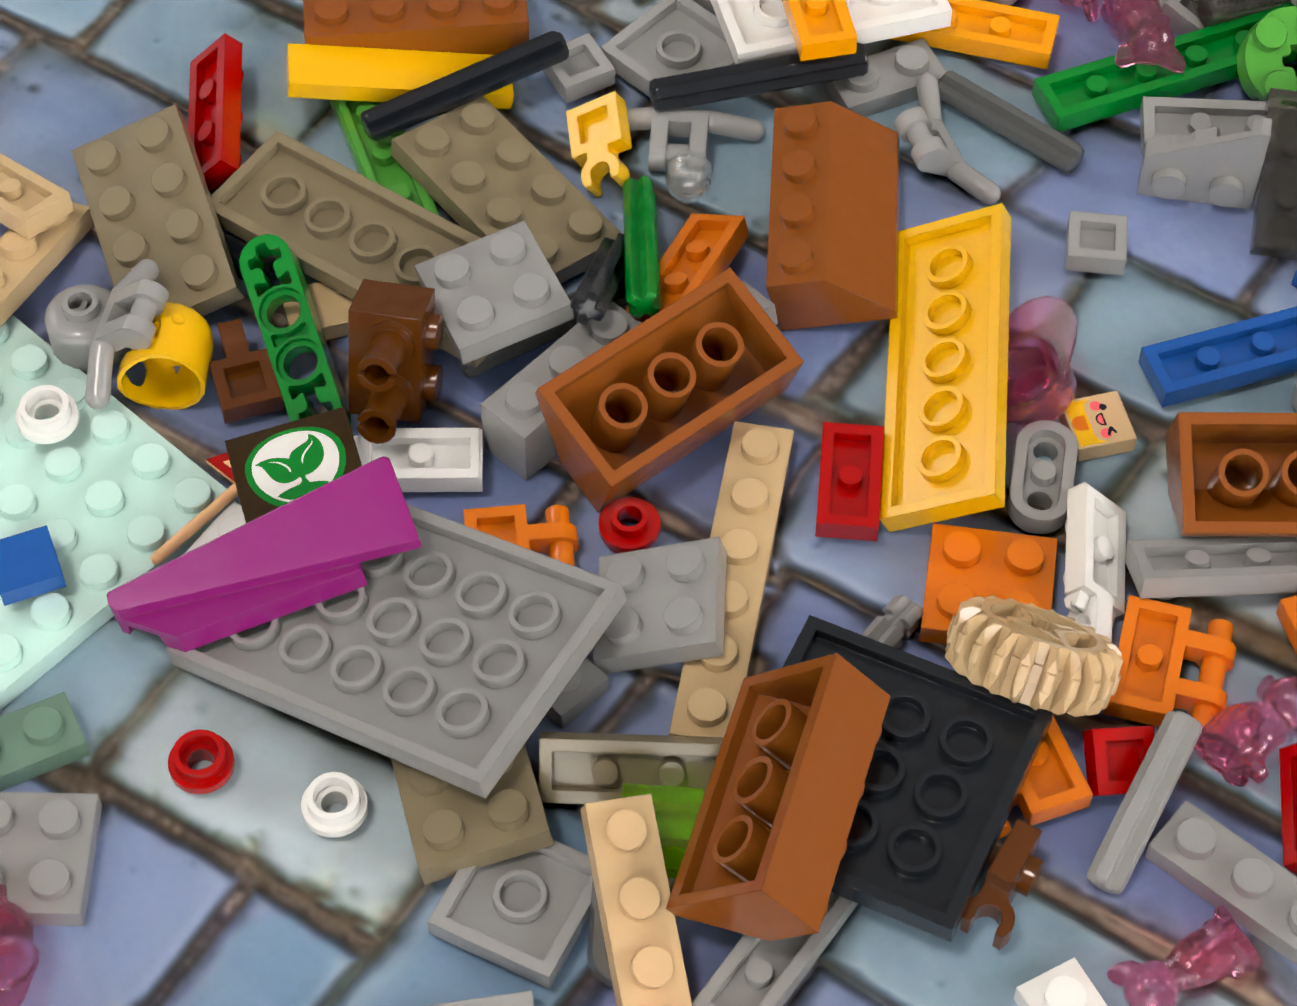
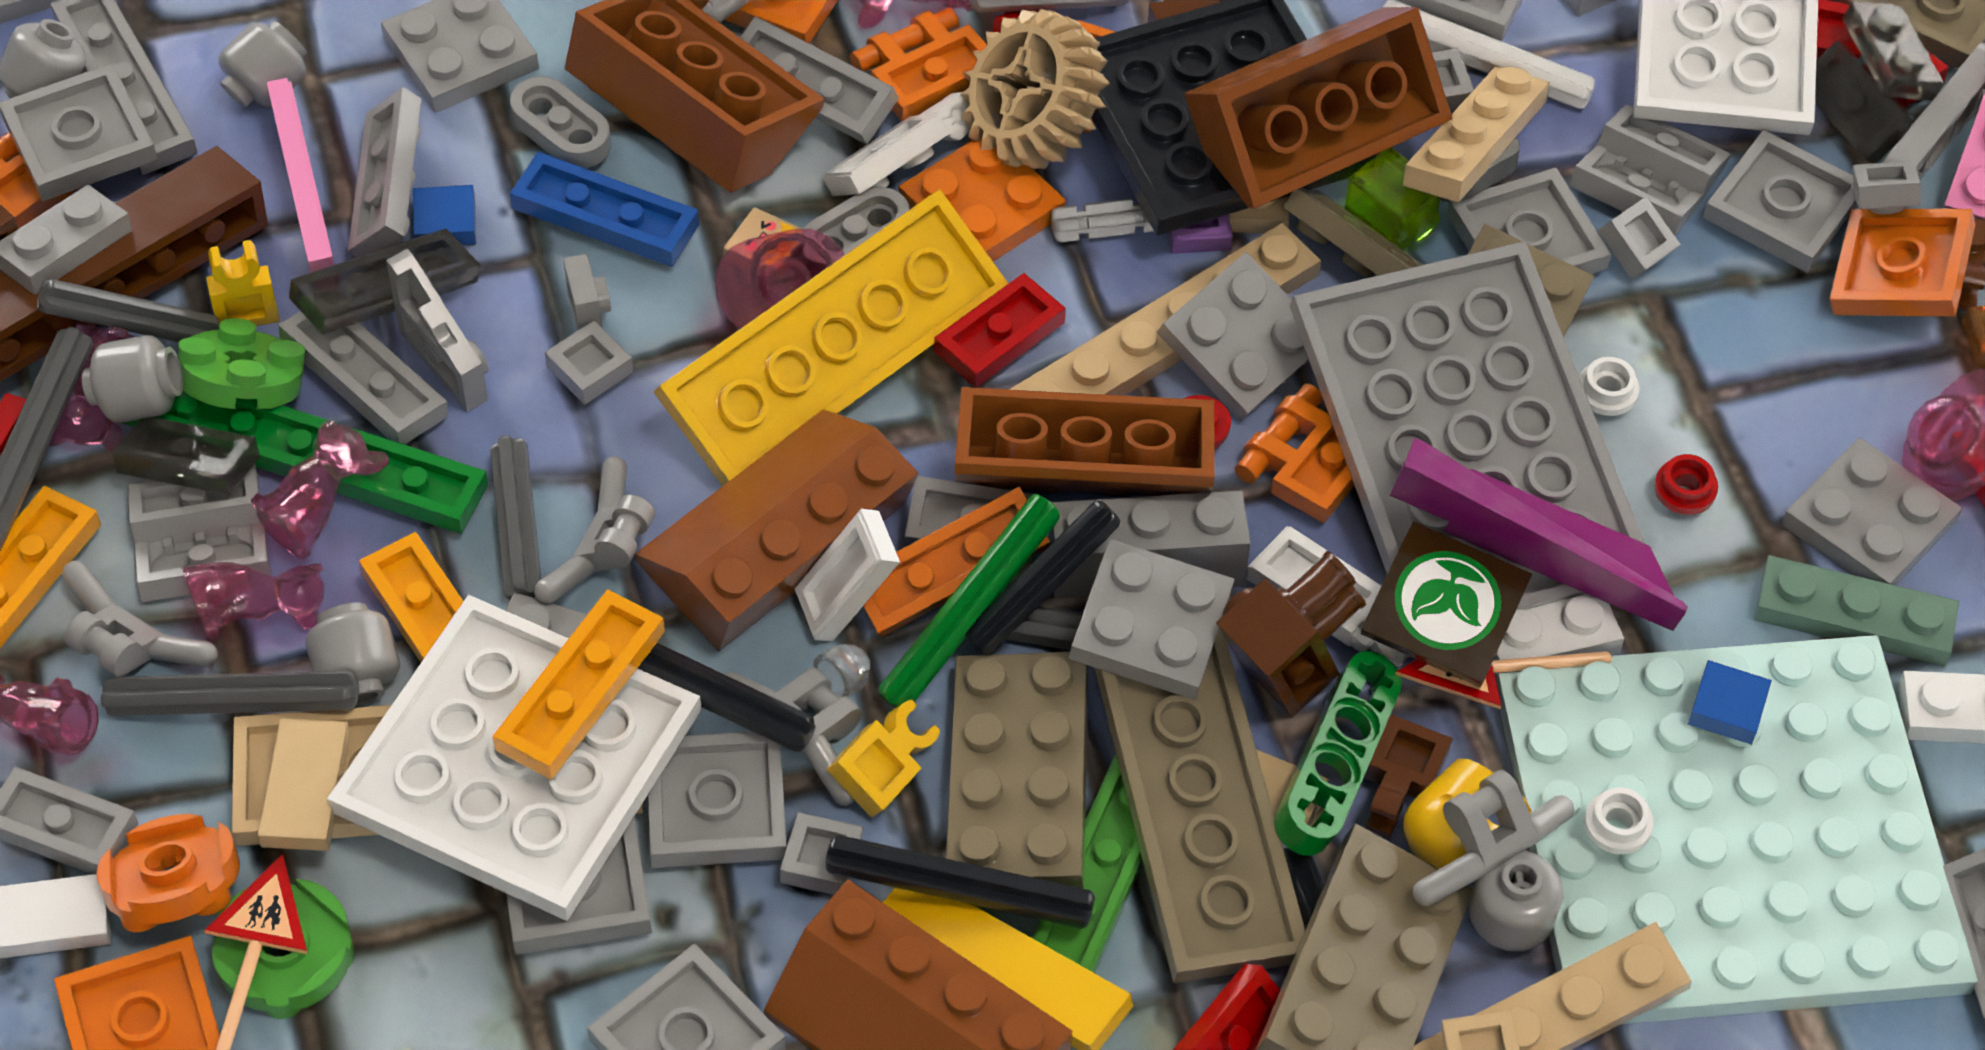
camera: 140 degrees left, 0 degrees up
none -> light grey plate [563,254,611,331]
none -> white tile [795,509,900,641]
none -> light grey plate [1597,196,1681,280]

